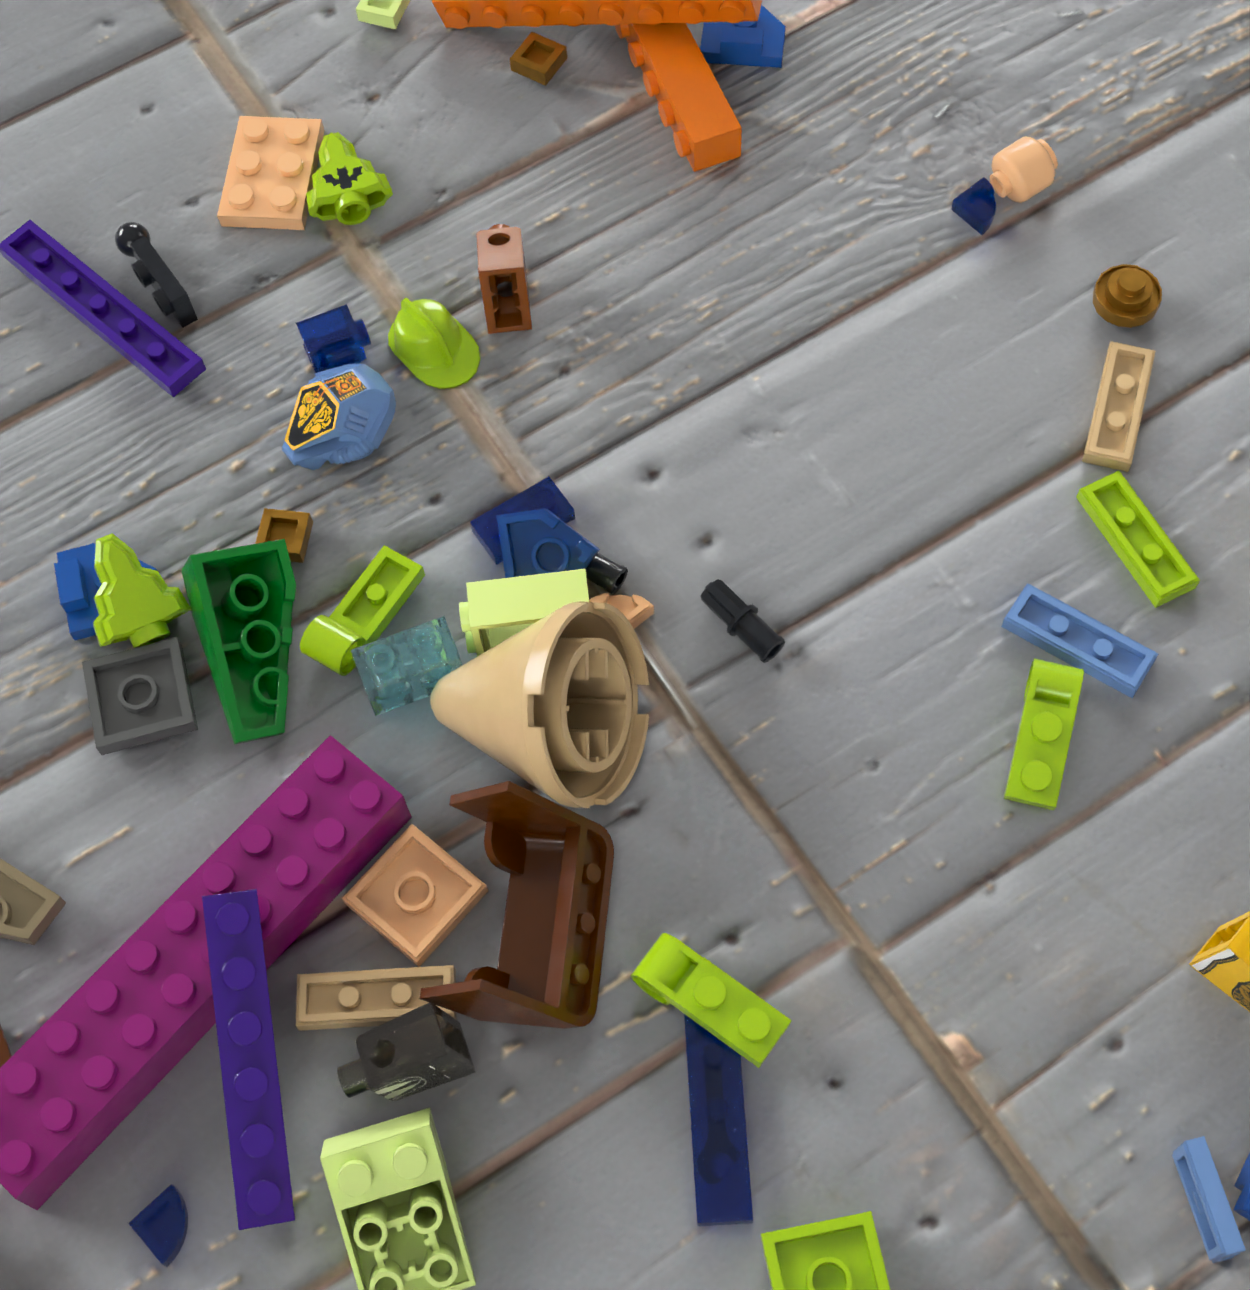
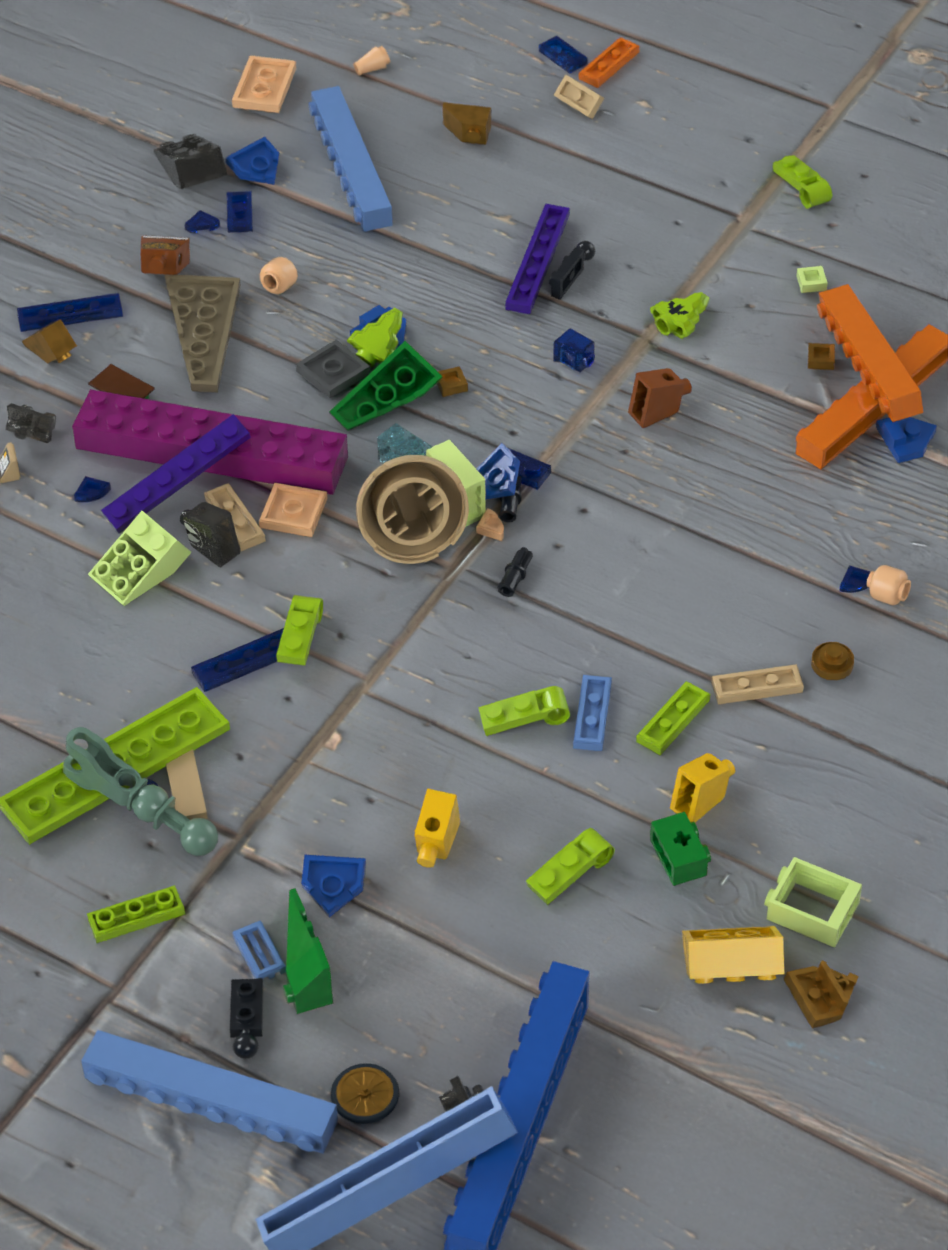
camera: 60 degrees right, 15 degrees down
light nougat plate [217,116,325,230] -> none
medium blue helmet [282,364,396,470] -> none
lime plate [300,545,425,676] -> none
lime piece [388,298,481,389] -> none
reddish brown windscreen [419,781,614,1029] -> none
medium blue tile [1172,1136,1246,1263] -> none

